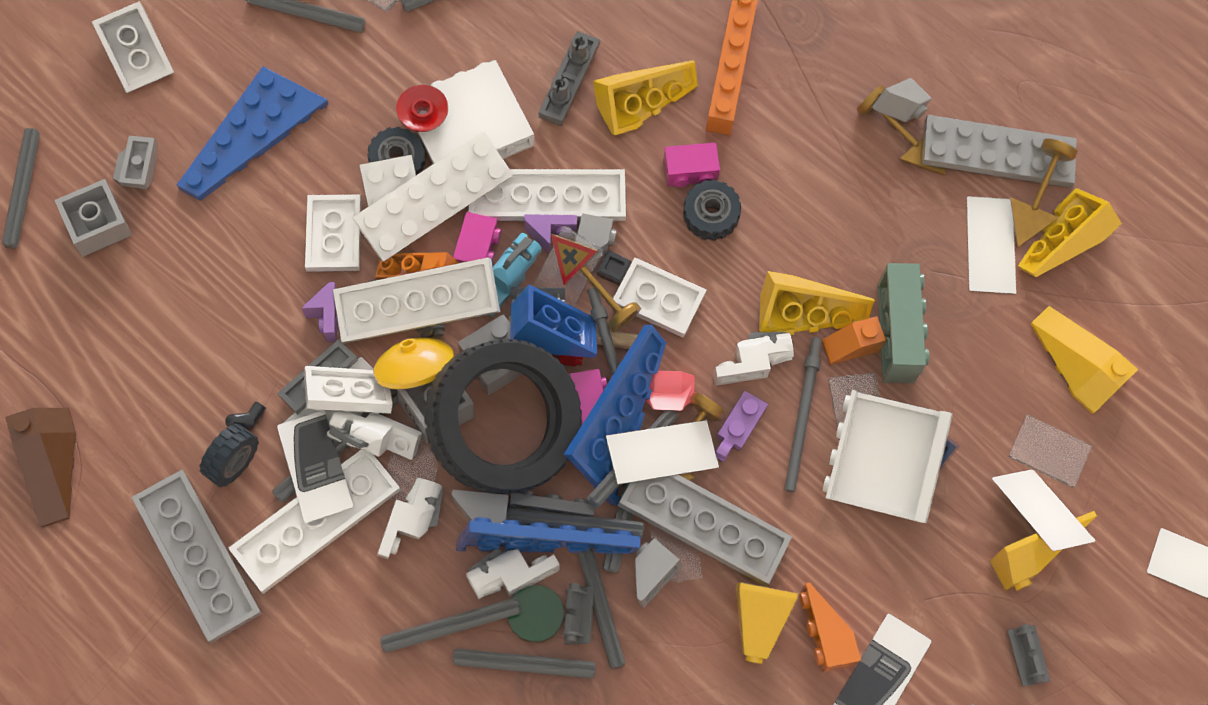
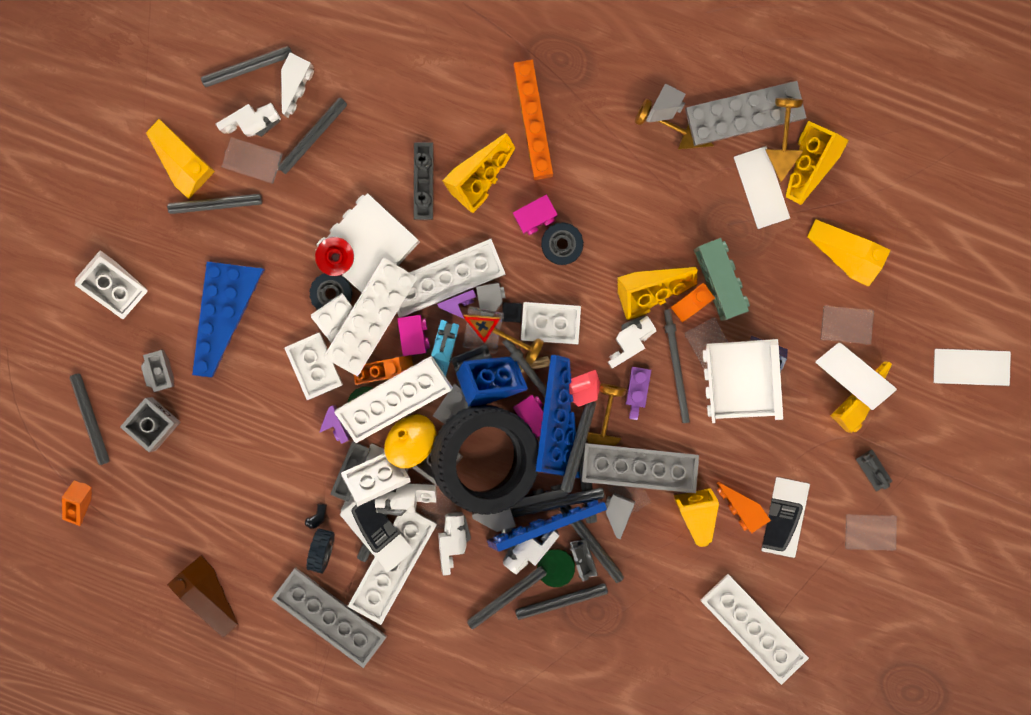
camera: 10 degrees left, 20 degrees up
white sticker [606,420,719,484] -> none

